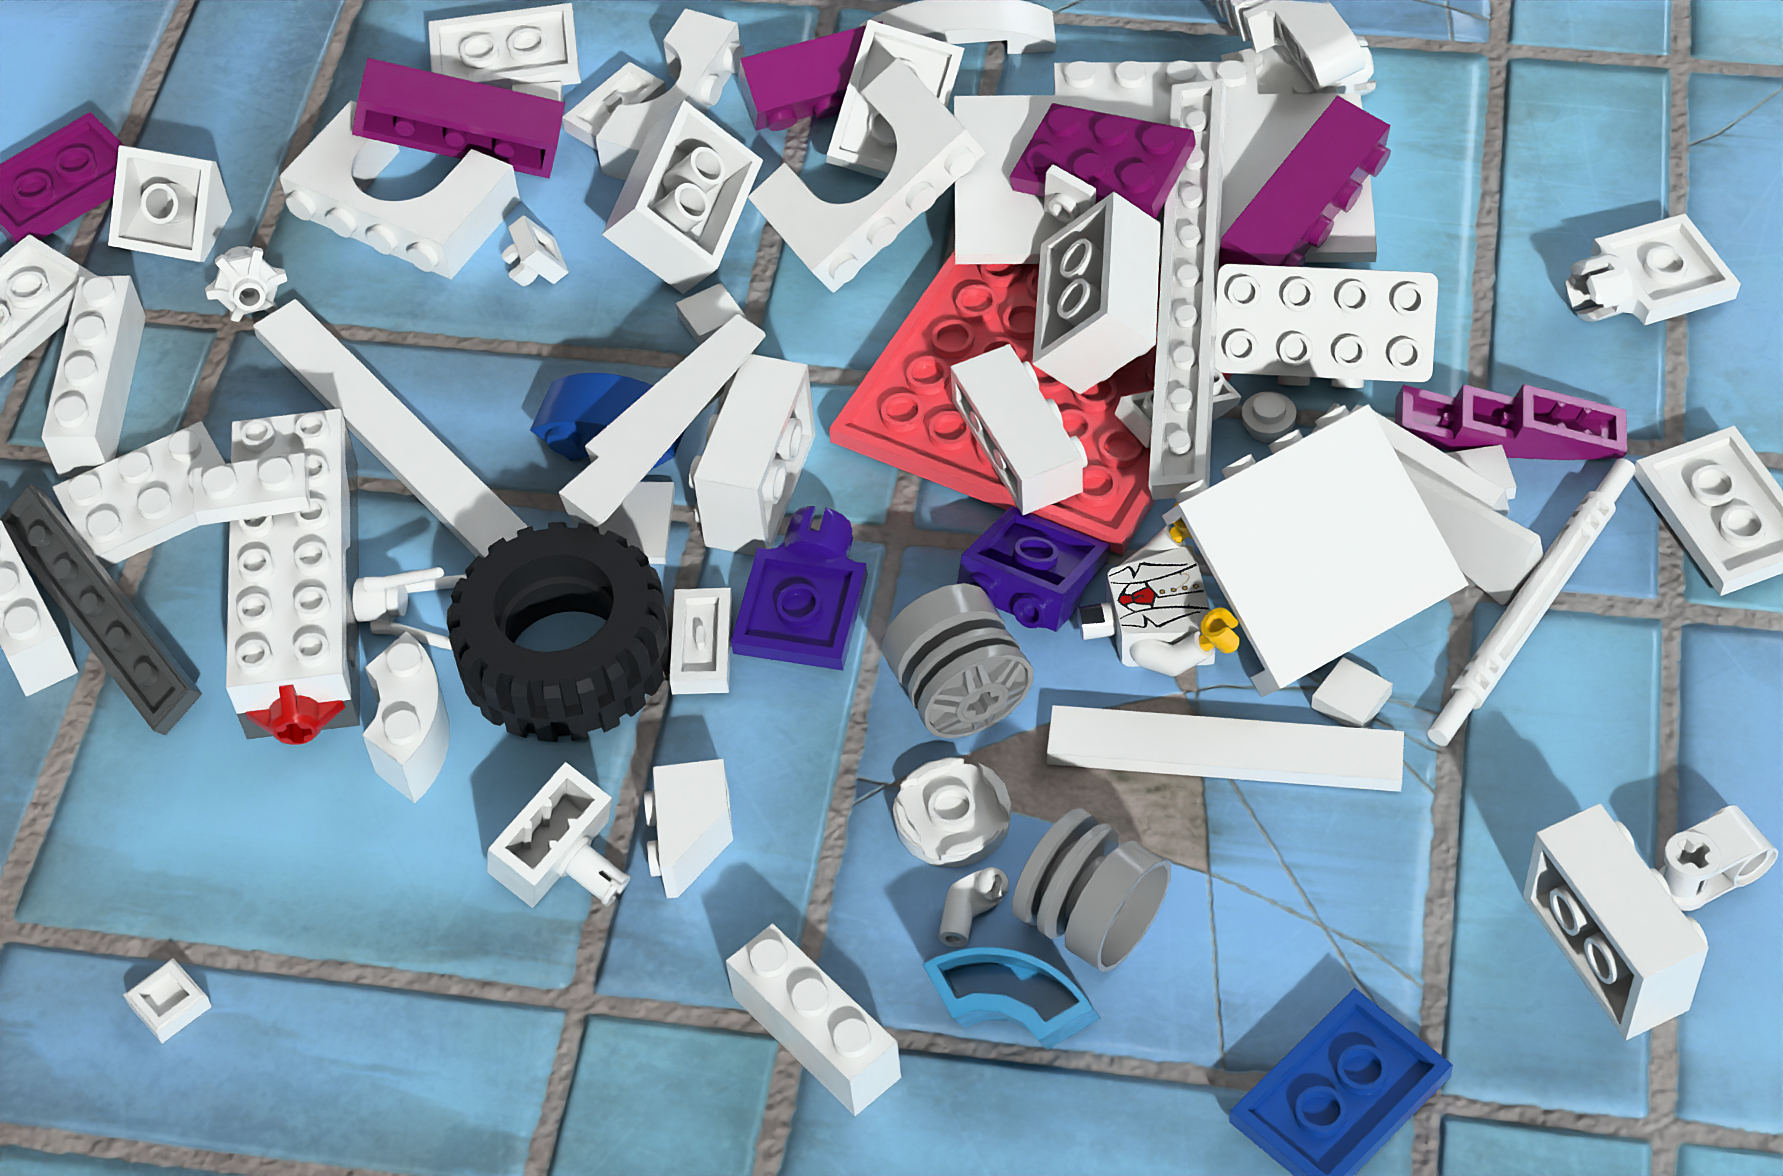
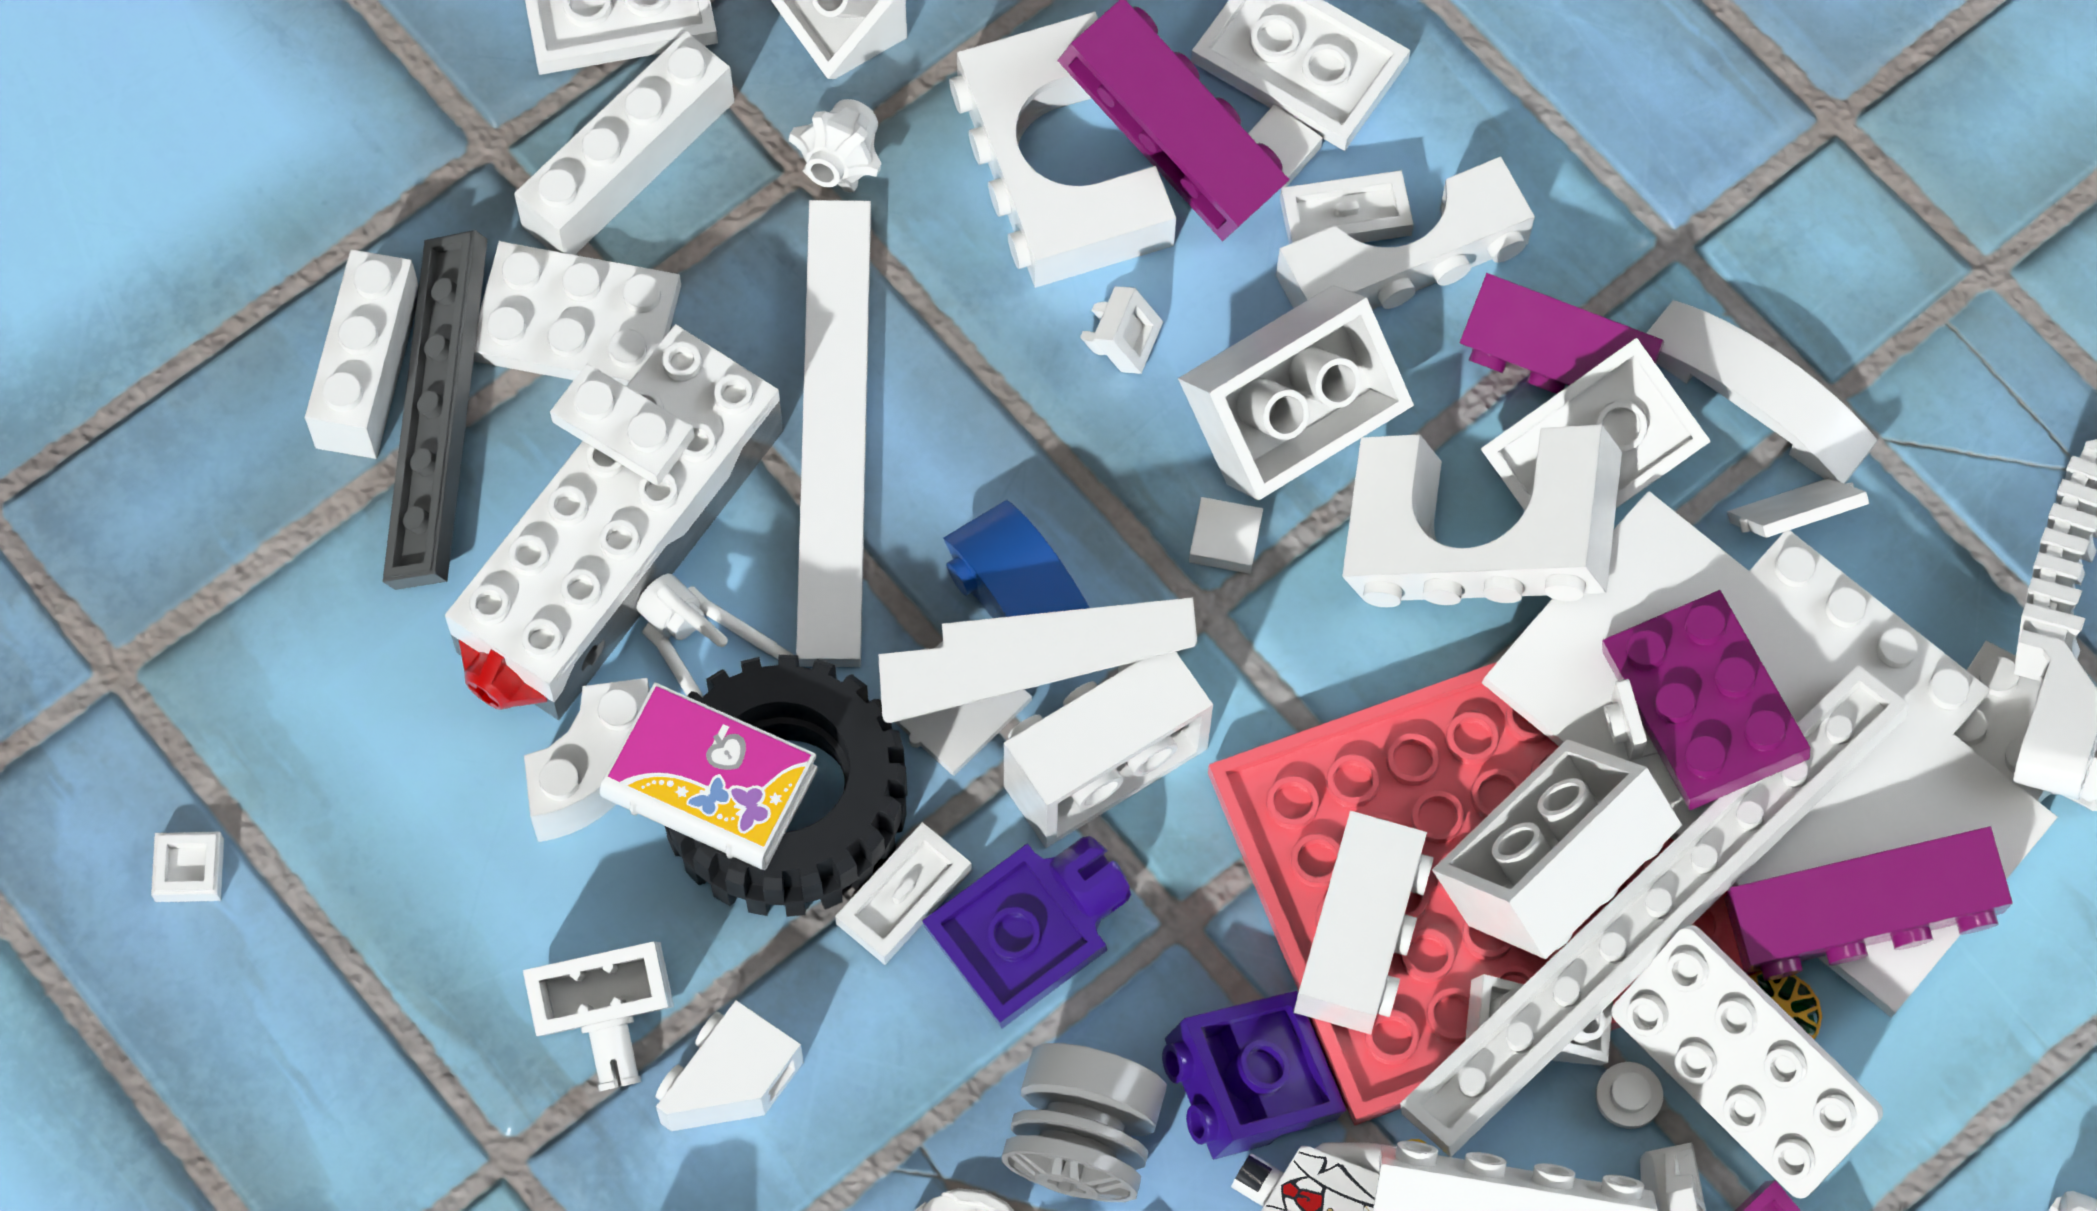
camera: 35 degrees right, 15 degrees up
none -> piece [600,682,818,870]
none -> white piece [1727,478,1869,538]

